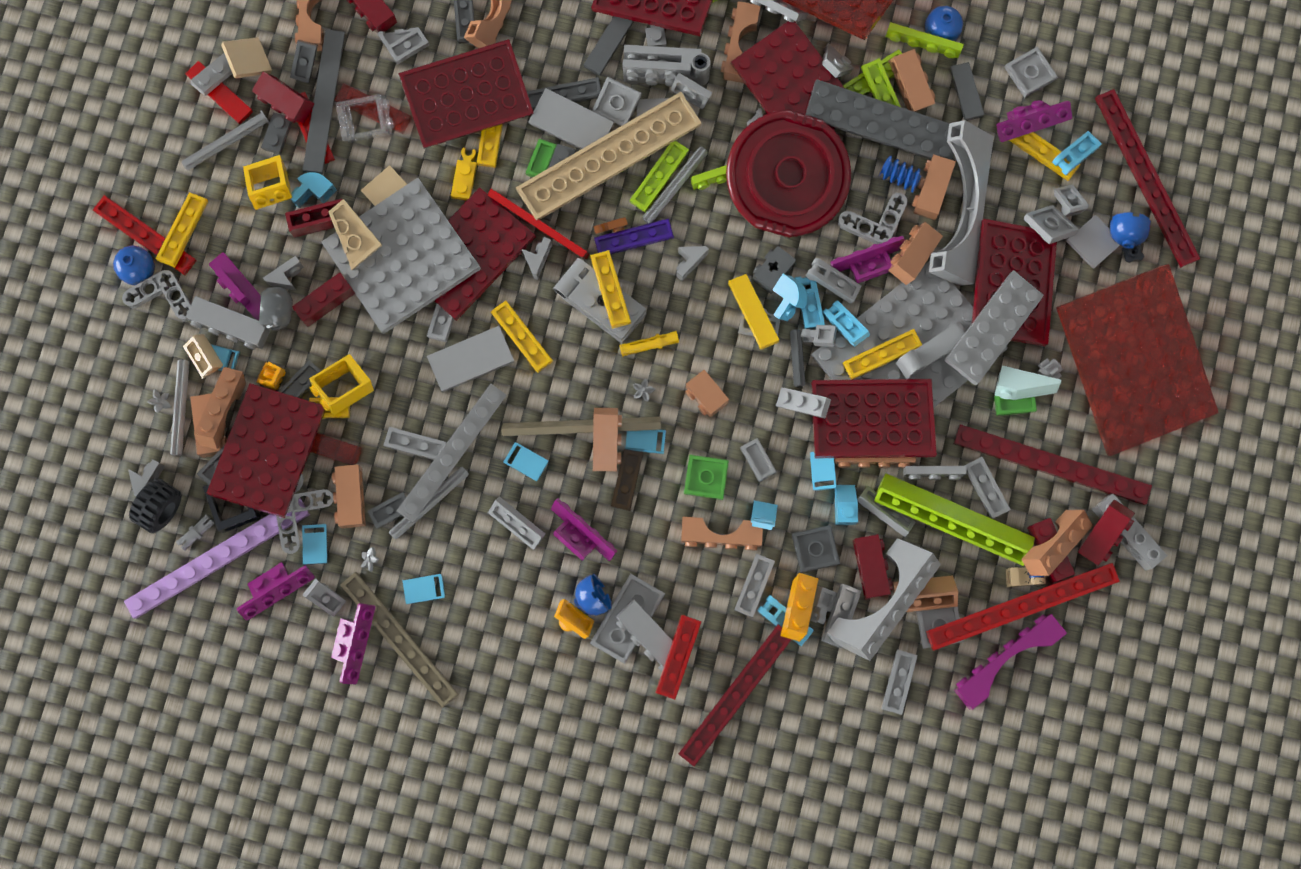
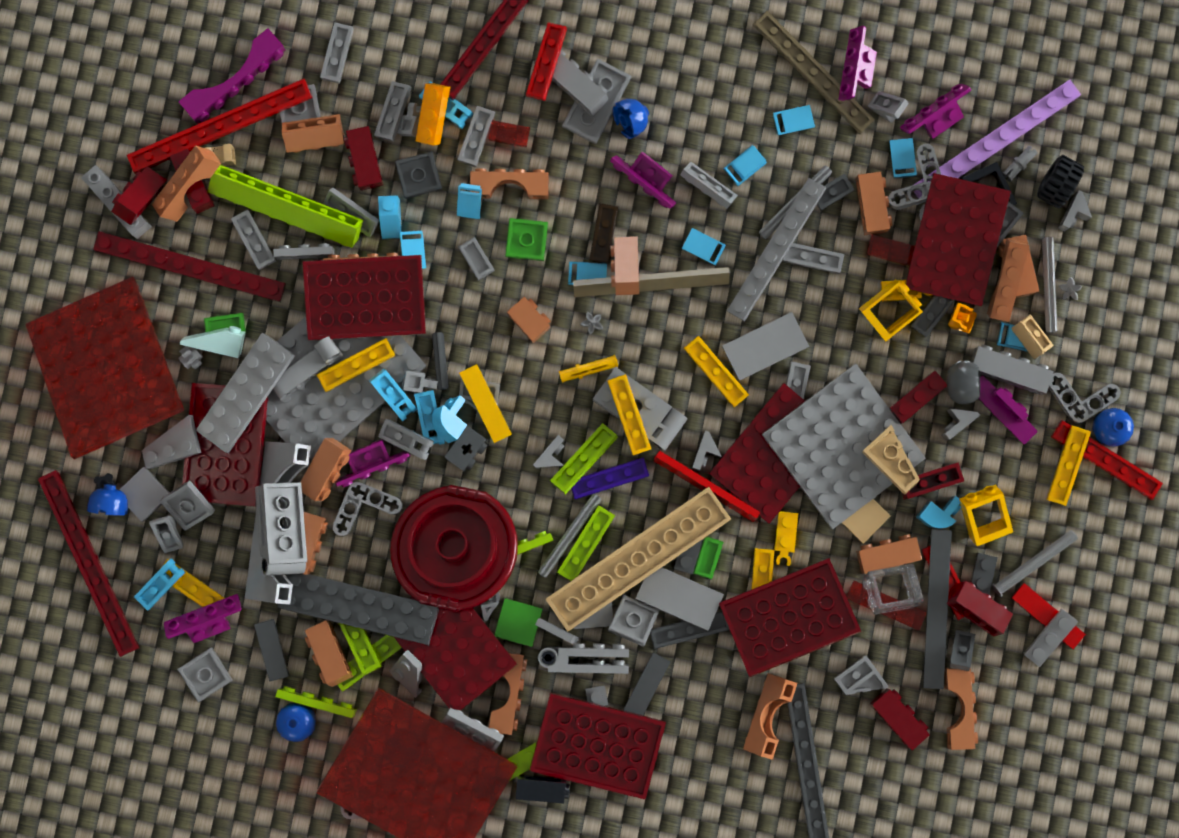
camera: 175 degrees right, 5 degrees up
tan tile [221,37,272,78] -> none
light grey plant [361,547,379,572] -> none
light orange tile [554,599,594,639] -> none
dark orange plate [593,217,628,234] -> none
light grey plate [776,387,831,418] -> none
light grey arch [827,538,941,661] -> none
blue piece [878,156,922,193] -> none
none -> light grey wing [142,415,201,470]
none -> light grey hinge [255,482,307,576]
none -> clear red plate [489,120,530,148]
none -> bright green tile [495,598,543,647]
none -> lime plate [550,423,618,495]
none -> medium azure piece [723,145,767,186]
none -> nougat brick [856,534,922,574]

